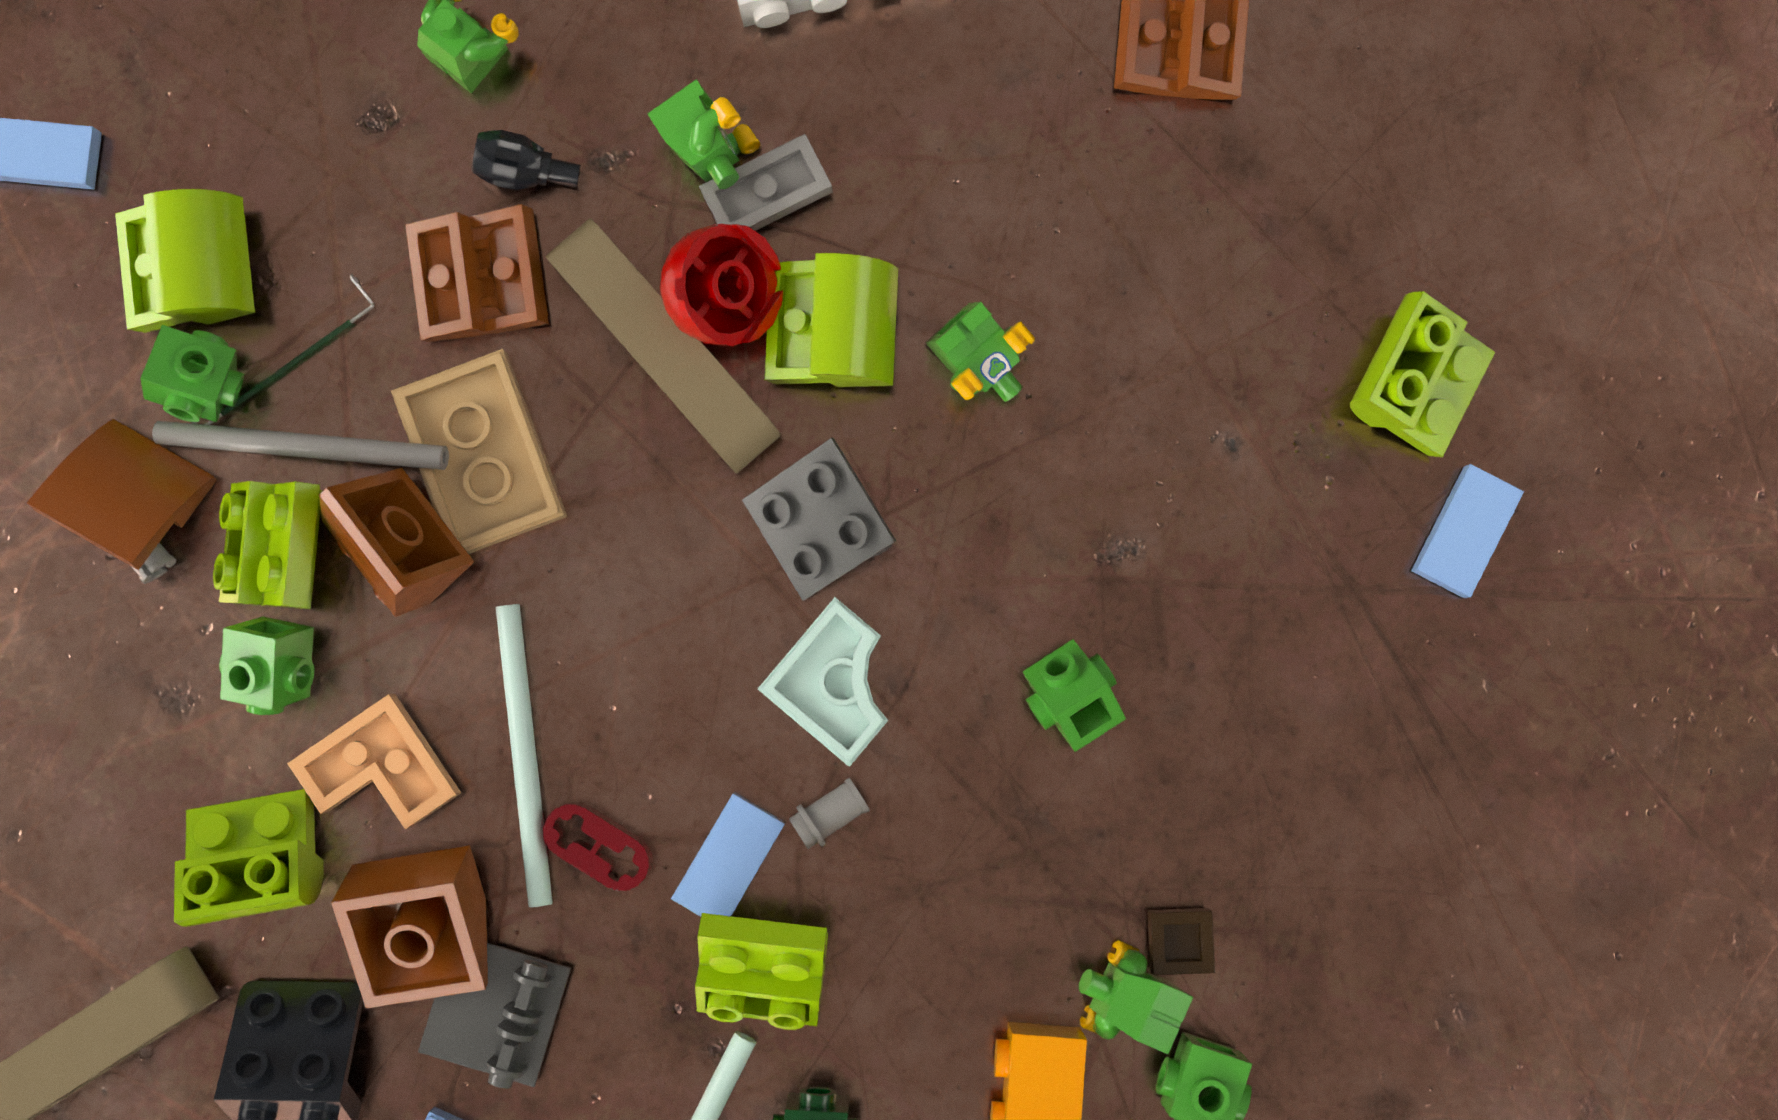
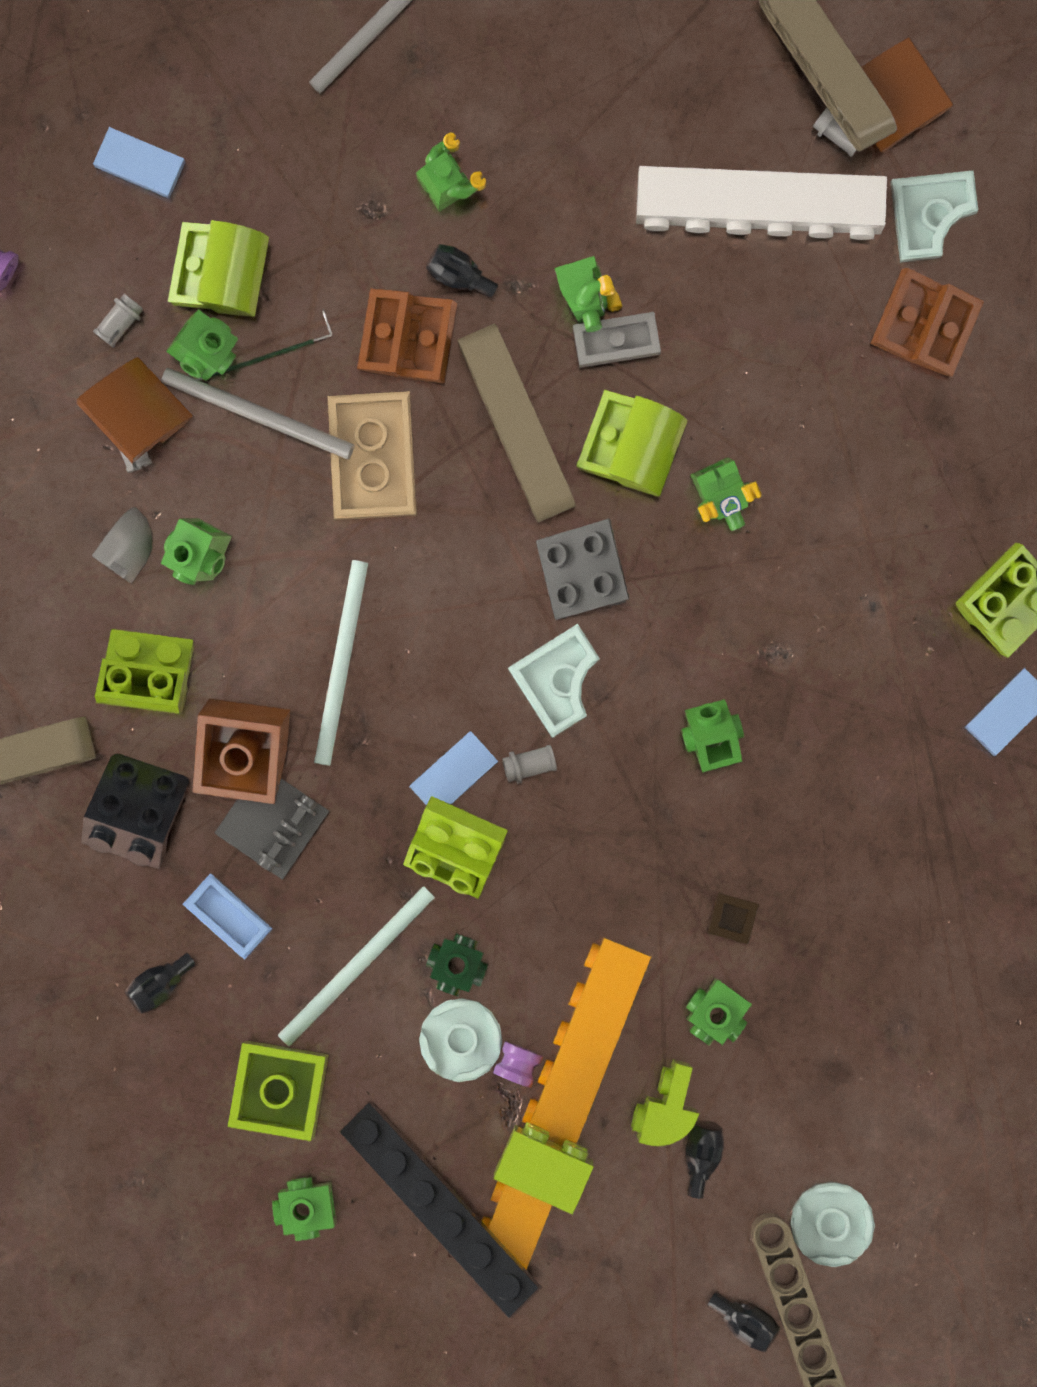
camera: 20 degrees right, 0 degrees up
lime brick [213,481,323,609] -> none
light nougat plate [287,694,461,829] -> none
dark orange slope [319,468,474,617] -> none
dark red beam [543,802,653,891] -> none
red cylinder [660,223,783,346] -> none
bright green piece [1079,940,1193,1054] -> none
none -> light grey brick [92,507,153,583]
none -> light grey pin [93,294,143,348]

